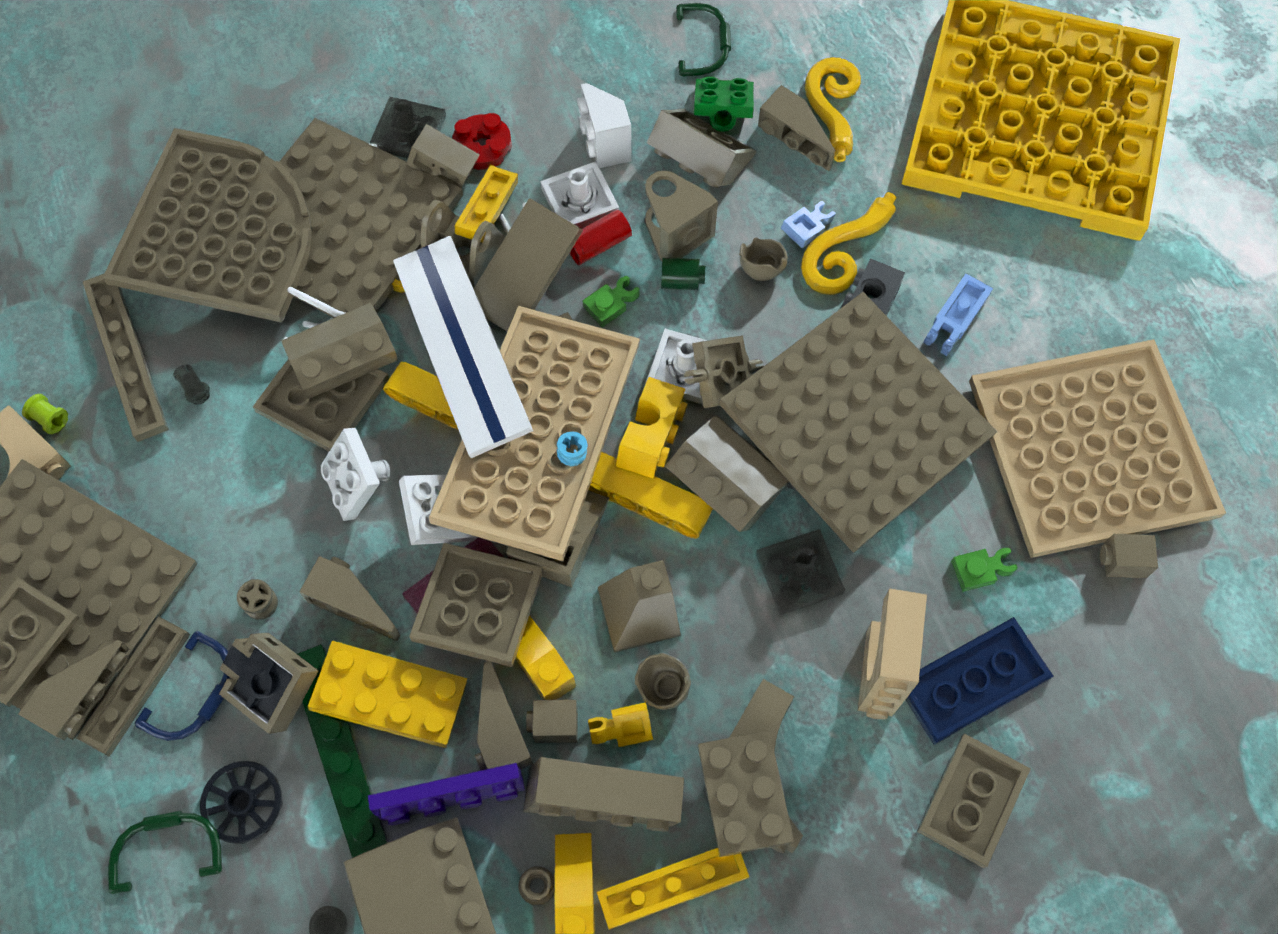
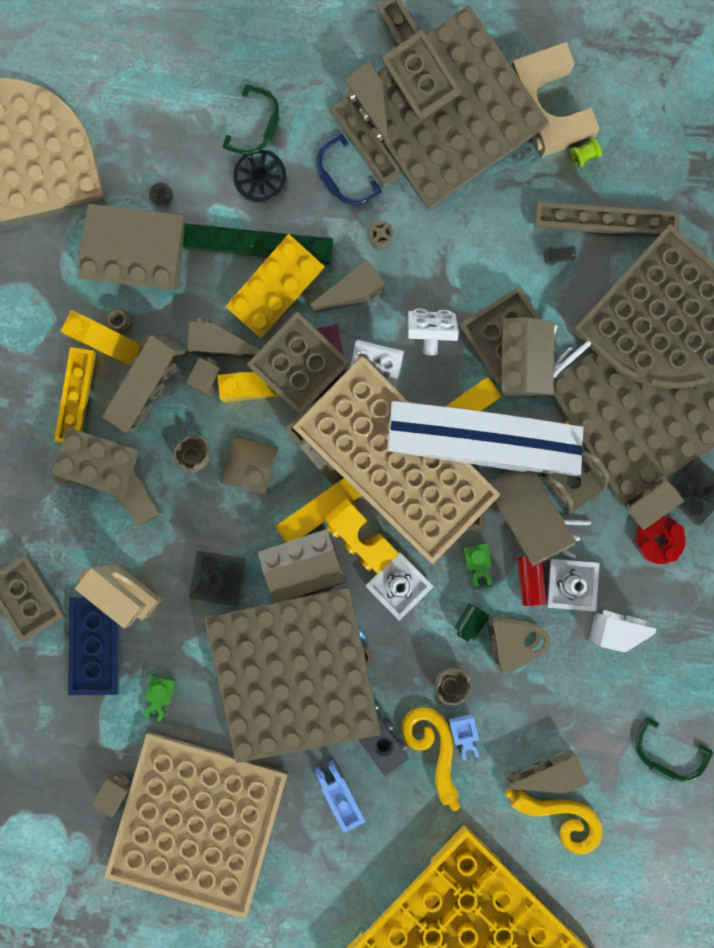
camera: 115 degrees right, 20 degrees up
piece [219,633,318,734] -> none
dark purple plate [368,763,525,825] -> none
yellow plate [454,165,518,243] -> none
medium azure bush [557,431,588,466] -> none
yellow plate [588,702,653,747] -> none
dark tan slope [647,109,756,188] -> none
dark tan plate [684,335,764,408] -> none
green plate [694,76,754,132] -> none

